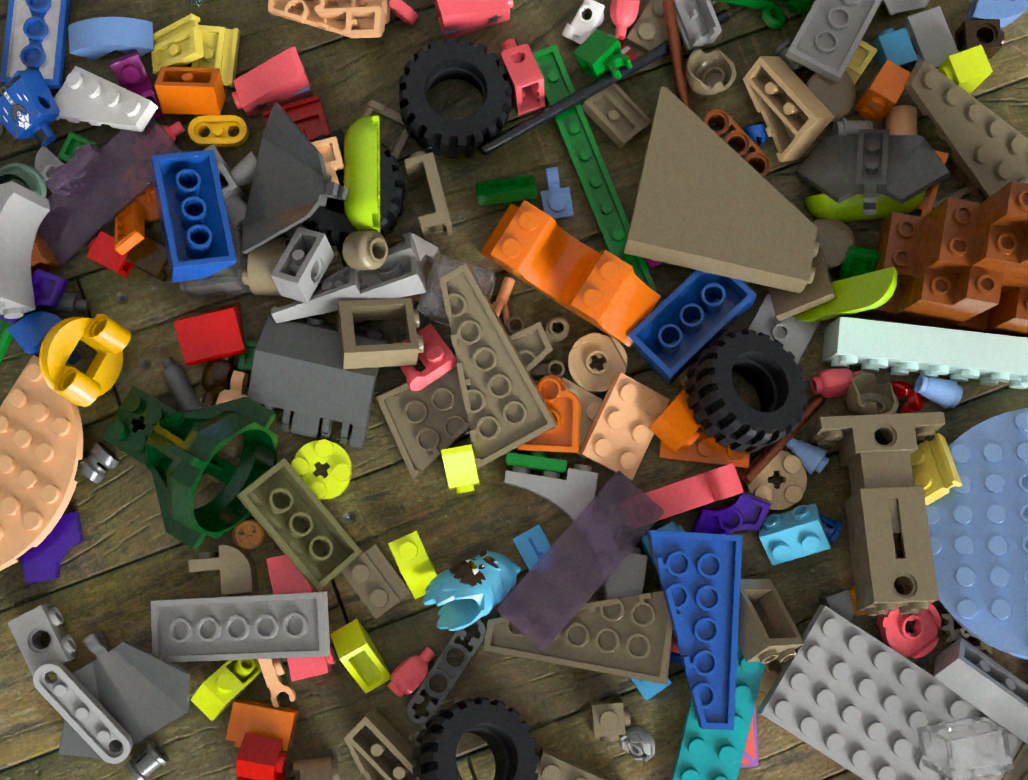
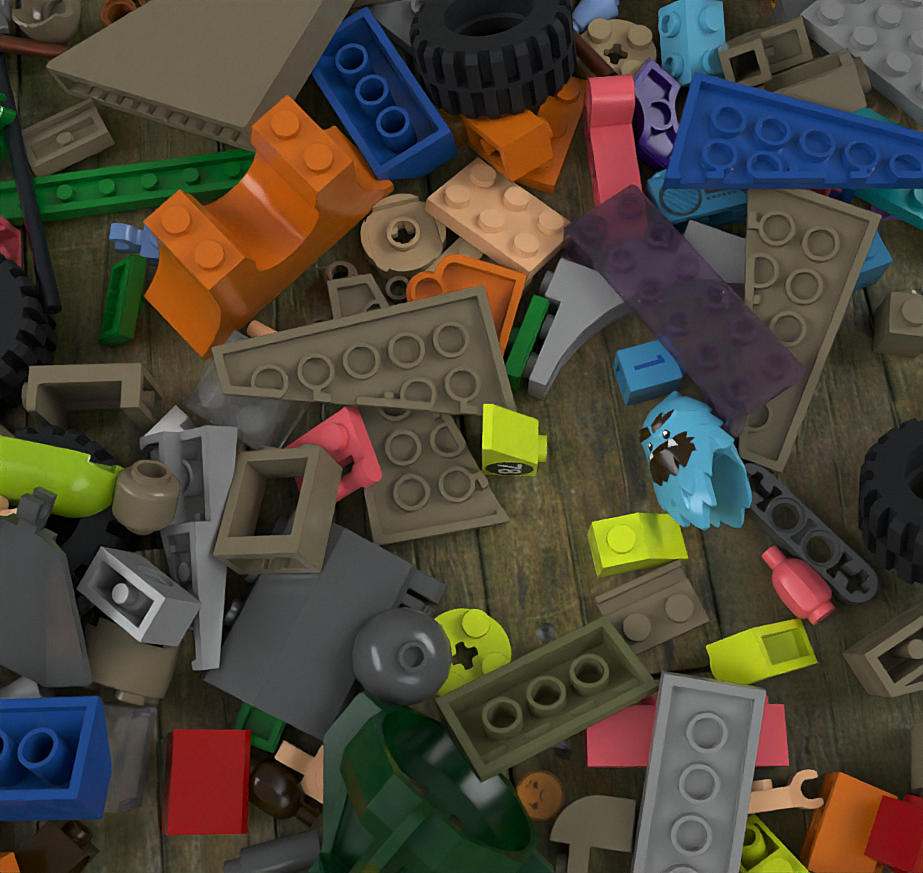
camera: 70 degrees left, 10 degrees down
none -> dark grey cylinder [351,607,453,706]
none -> dark tan brick [718,16,813,87]

